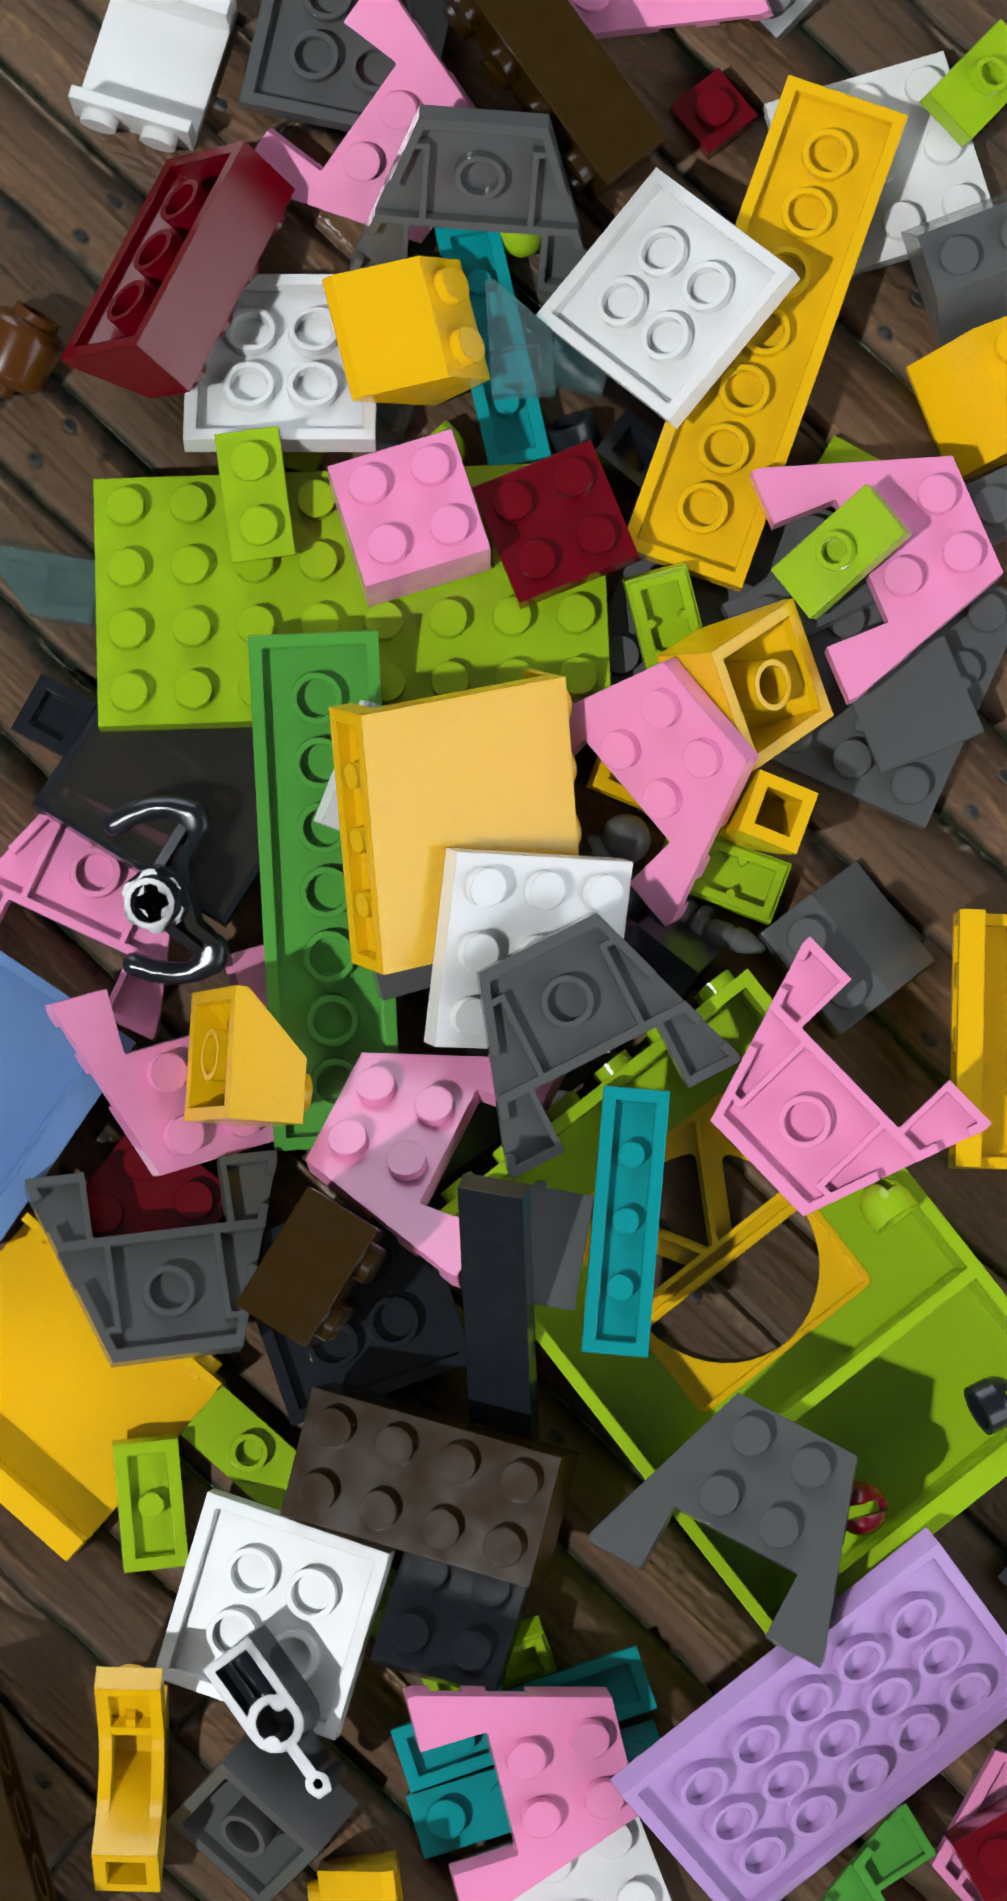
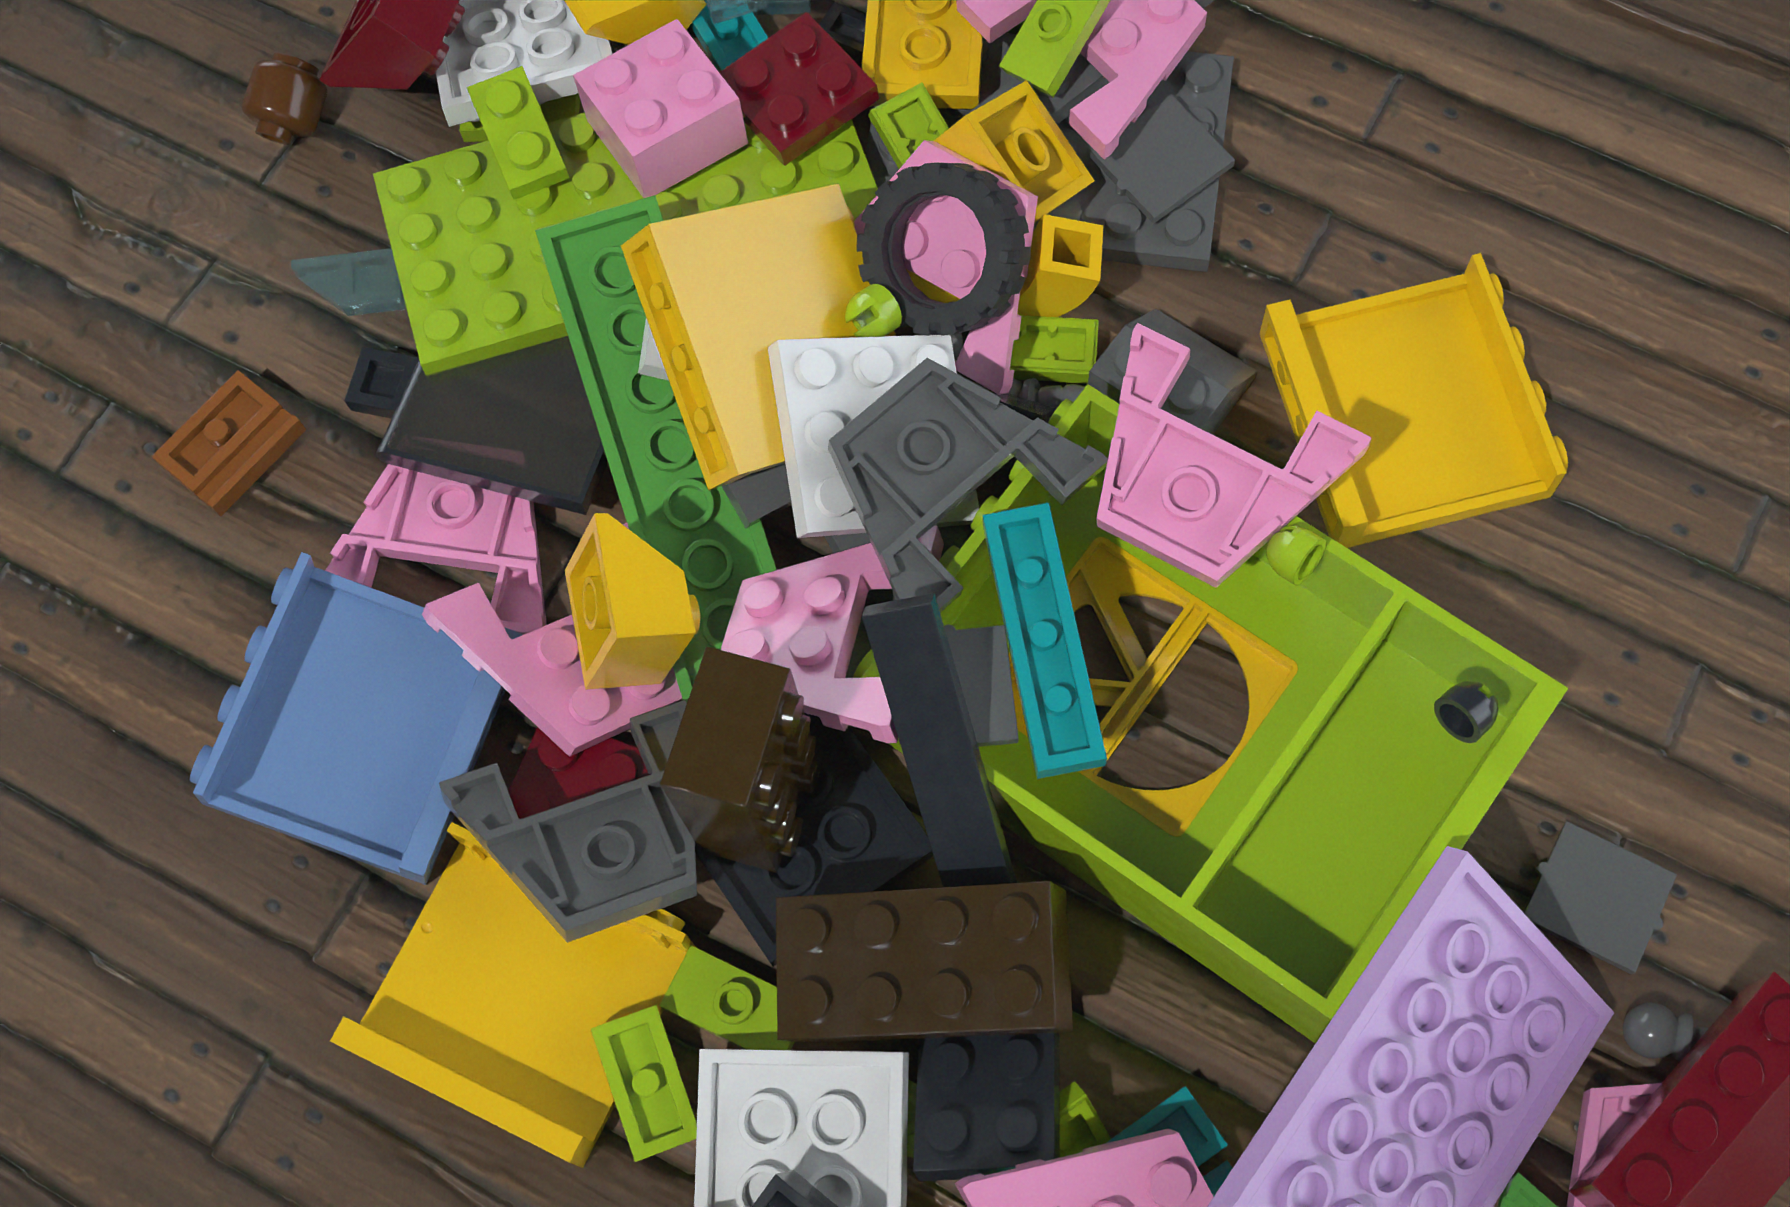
camera: 10 degrees left, 15 degrees down
black piece [103,795,229,985] -> none
dark grey wing [587,1393,858,1668] -> none
dark red hinge [846,1481,888,1535] -> none
none -> lime hinge [845,284,902,337]
none -> black tyre [857,162,1031,336]

